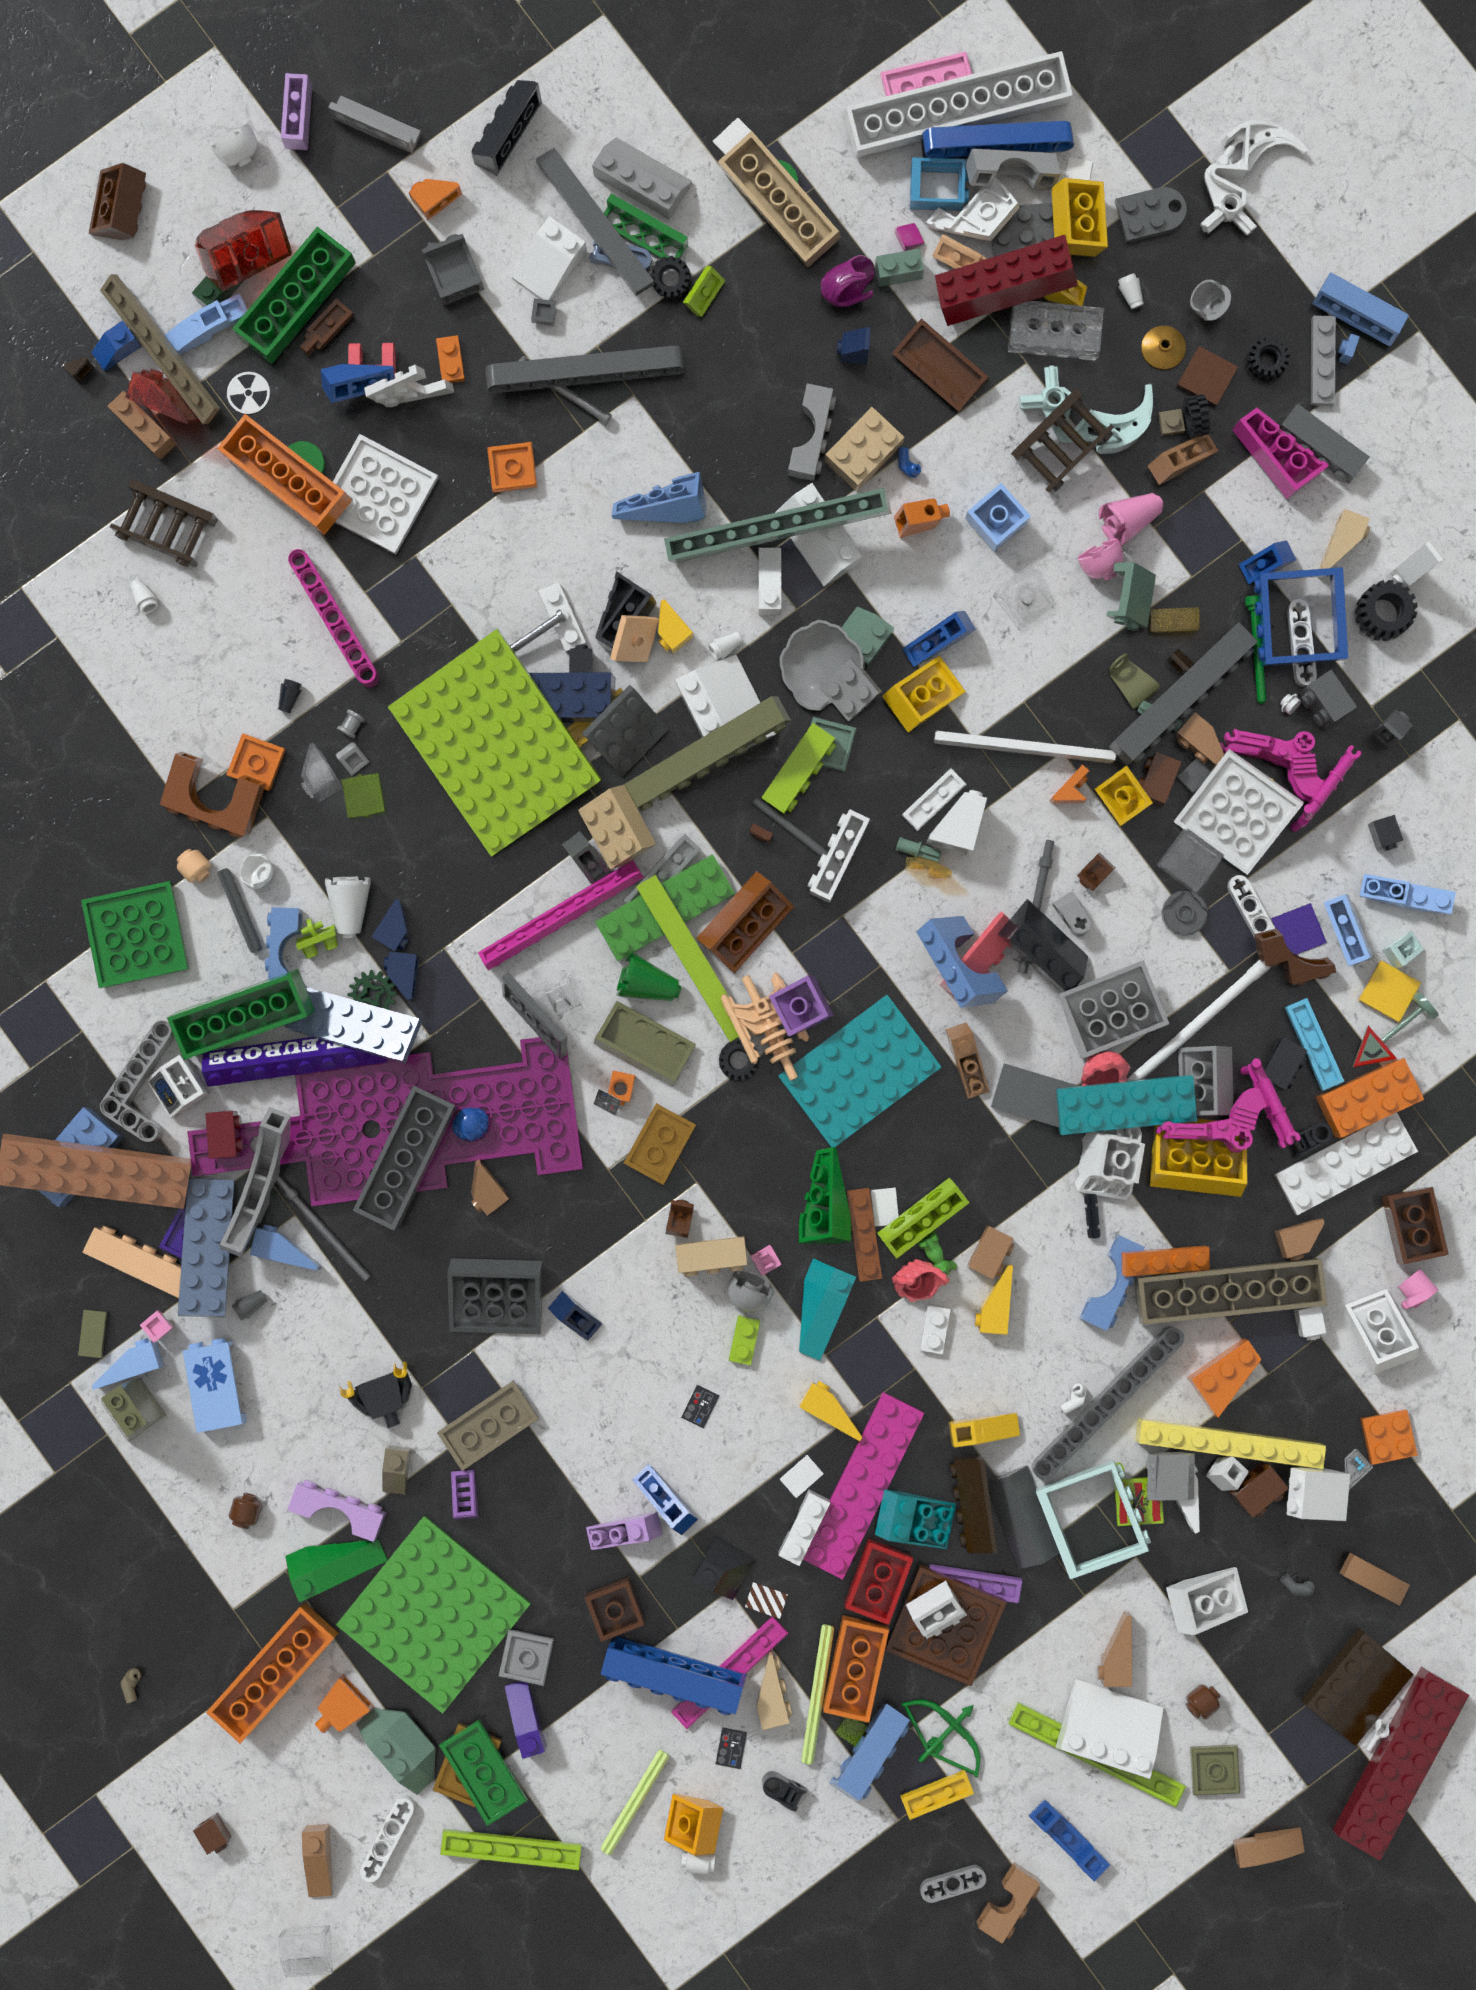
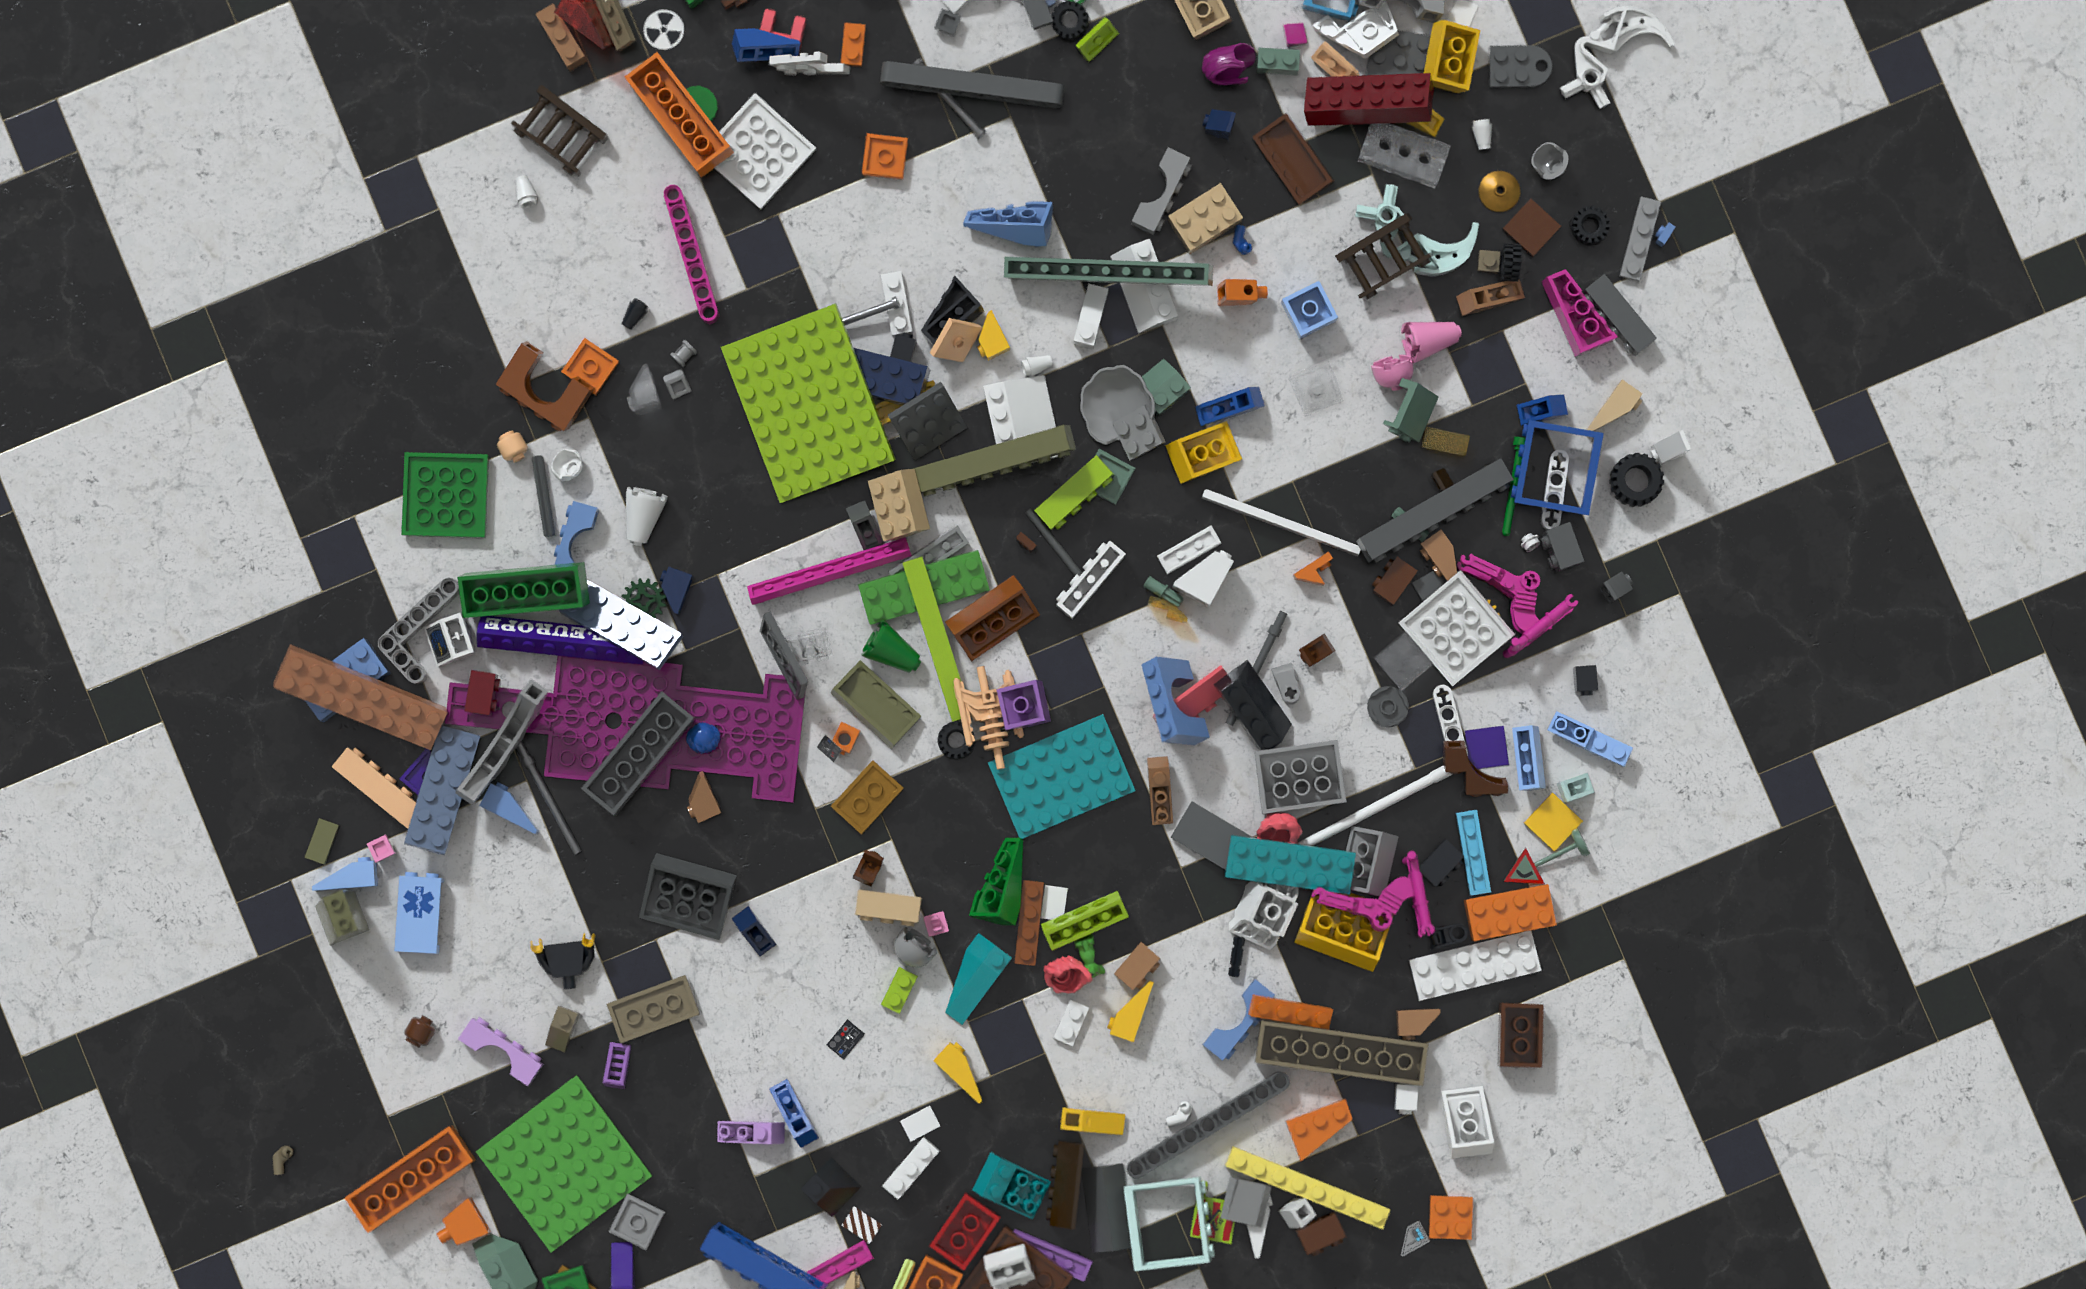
camera: 10 degrees right, 0 degrees up
dark grey cone [232,1290,267,1321] -> none
green wedge [285,1539,388,1602] -> none
lime hips [295,918,338,959] -> none
clear neon green piece [342,773,385,818] -> none
dark blue slope [372,899,410,953] -> none
reddish brown brick [585,1577,646,1642] -> none
dark pink plate [803,1392,924,1580] -> none
yellow slope [1095,766,1153,826] -> none
olive piece [1109,653,1160,709] -> none
white slope [1287,1467,1350,1521] -> none
medium blue brick [1312,272,1409,346] -> none
bright pink piece [1398,1269,1439,1310] -> none

